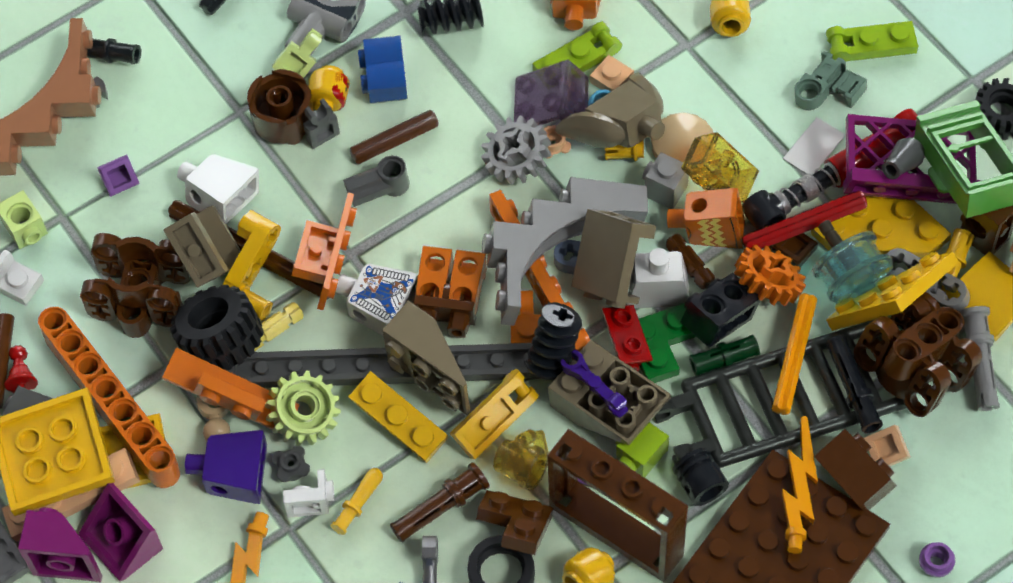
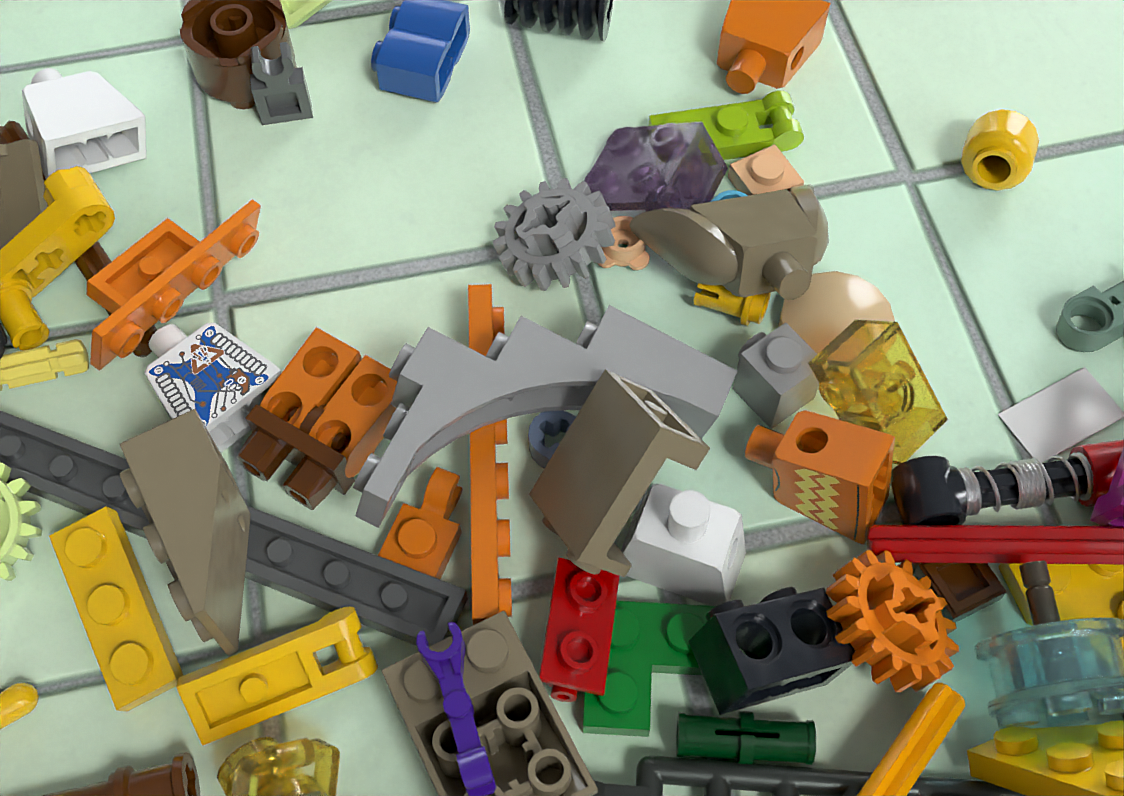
camera: 20 degrees right, 0 degrees up
yellow head [308,65,350,112] -> none
dark grey piece [343,155,410,207] -> none
reddish brown axle [350,110,439,164] -> none
black piece [526,303,582,380] -> none
reddish brown axle [666,233,715,290] -> none

